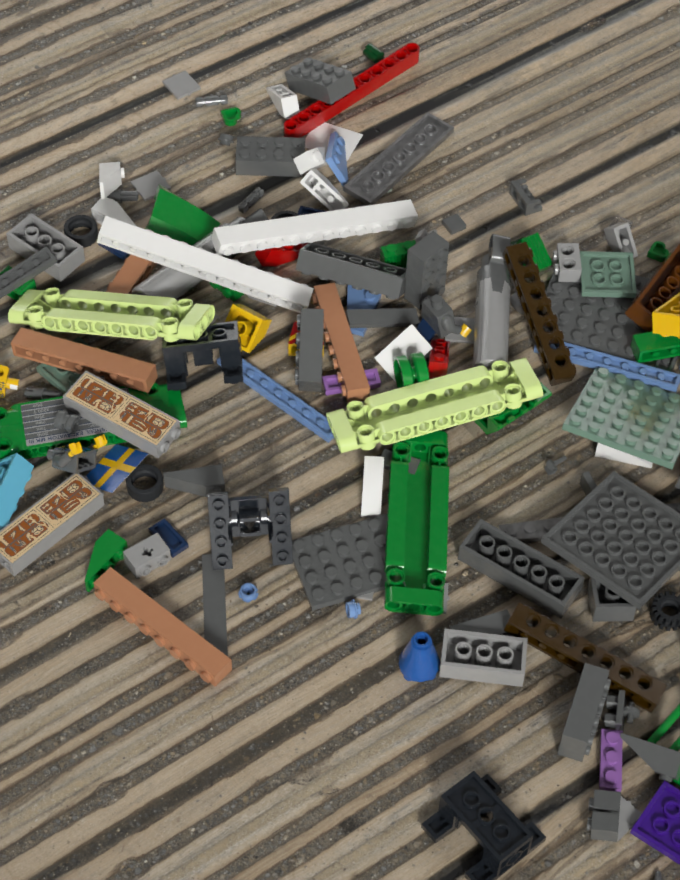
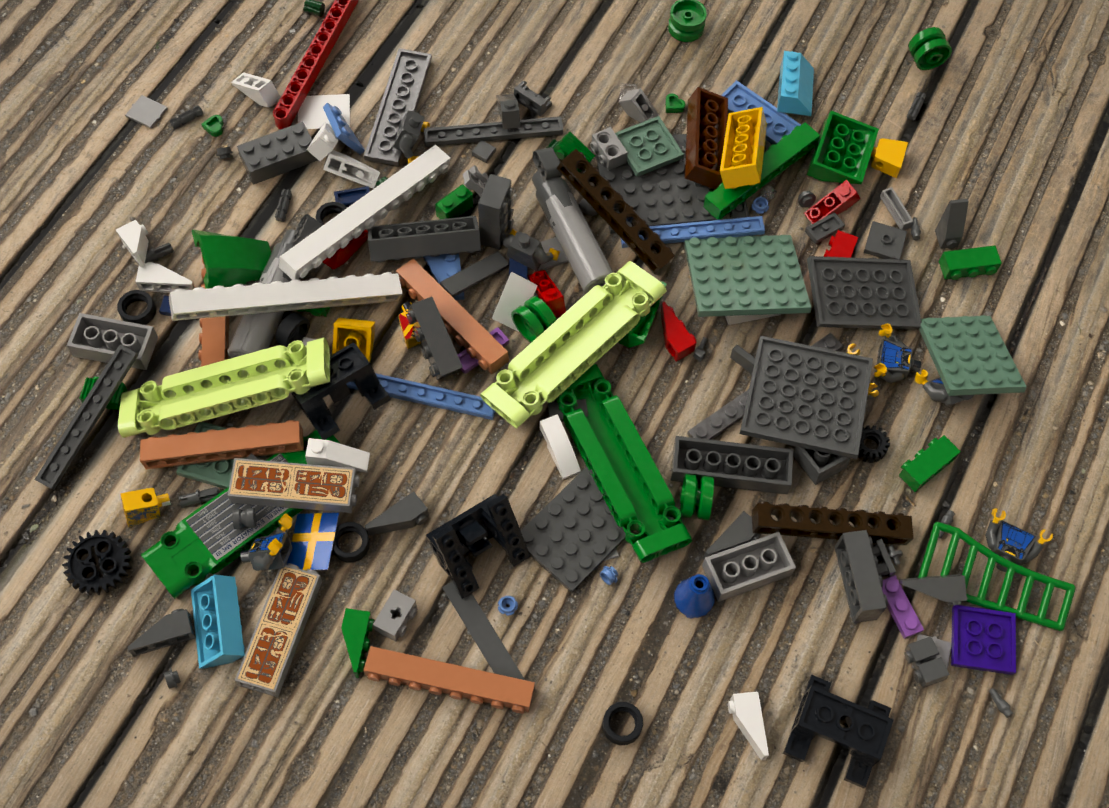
camera: 30 degrees left, 10 degrees up
light grey piece [131,170,171,201] -> none
dark blue tile [148,518,189,558] -> none
dark grey brick [285,57,356,104] -> none
none -> black tyre [275,312,310,347]
none -> white slope [305,438,370,472]
none -> dark grey torso [393,111,430,164]
none -> dark grey plate [424,116,563,147]
none -> dark grey slope [496,94,520,129]
none -> black tyre [602,702,643,745]
none -> red slope [660,301,697,362]
none -> green wheel [680,474,714,520]
none -> white slope [728,692,769,760]

